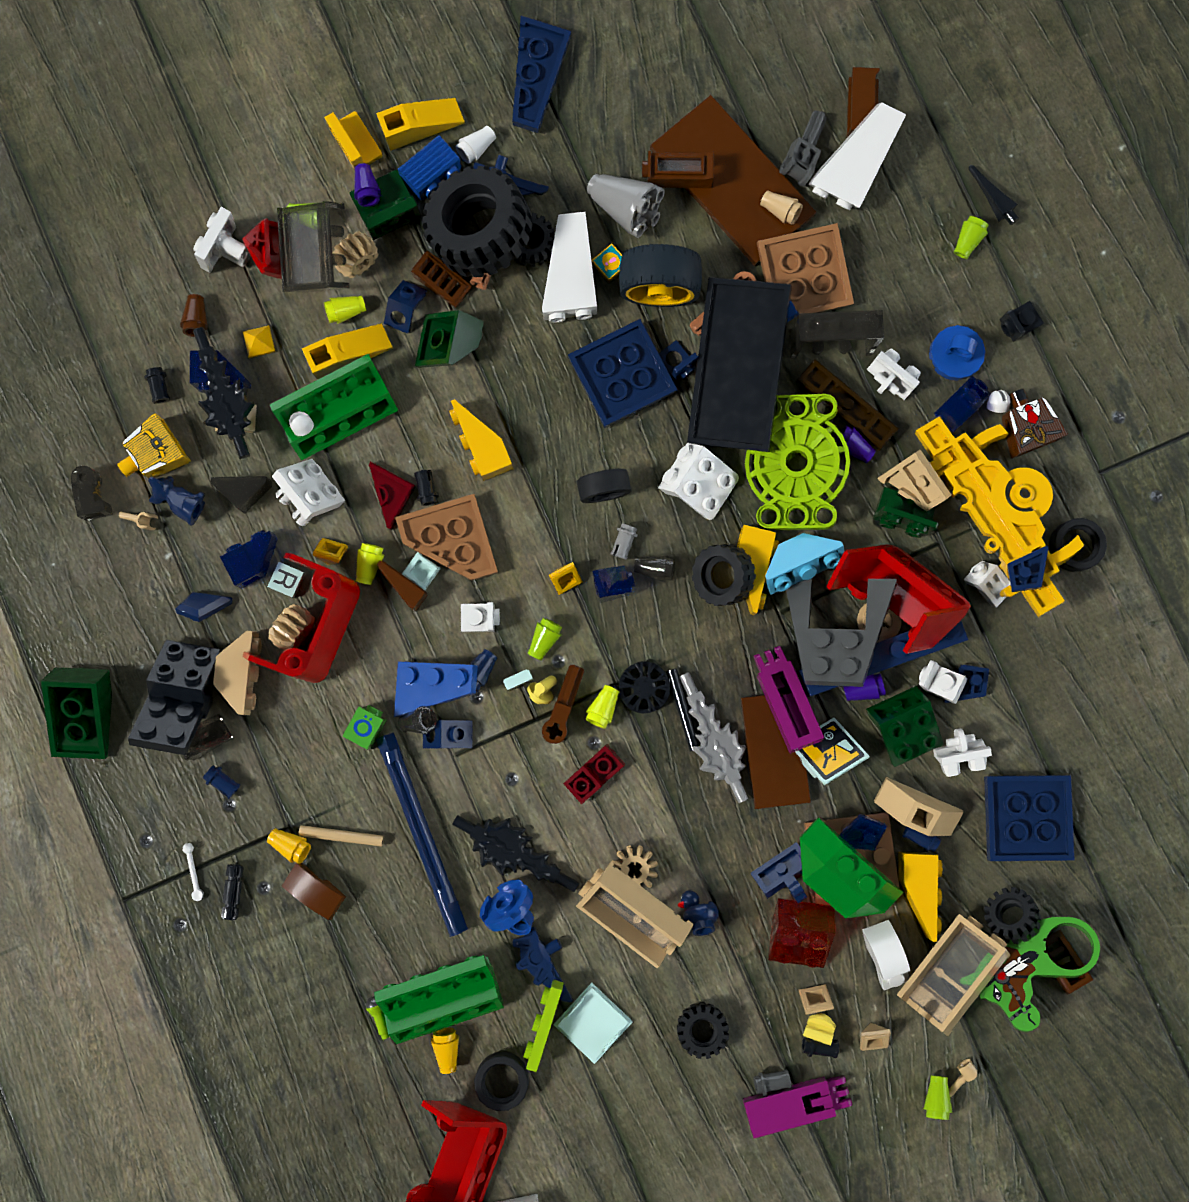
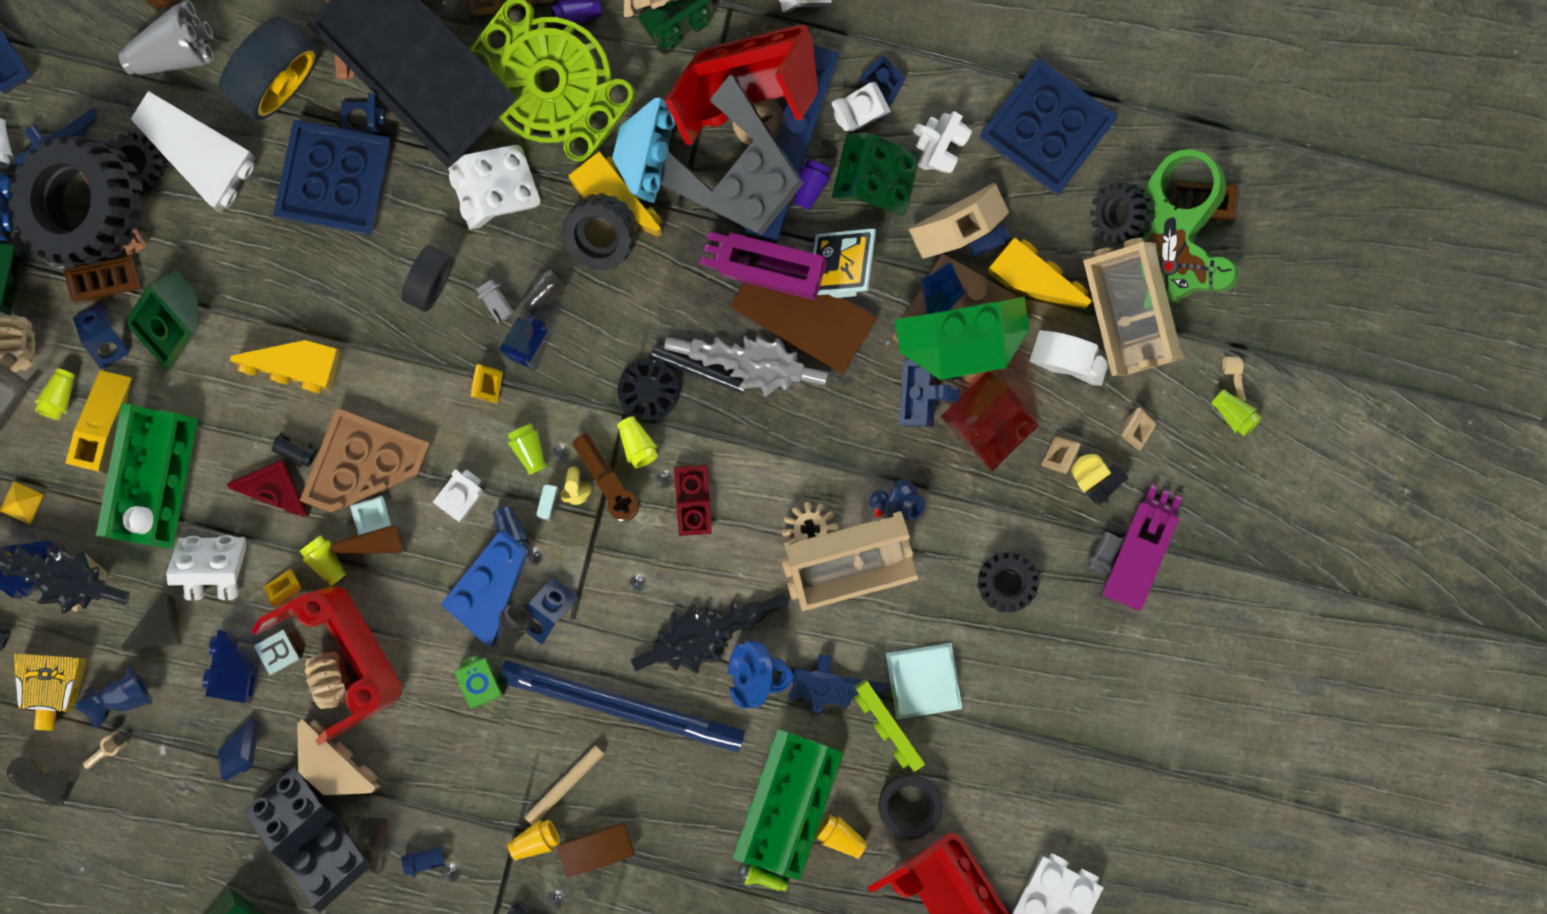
camera: 50 degrees left, 0 degrees up
tile [592,243,622,283] -> none

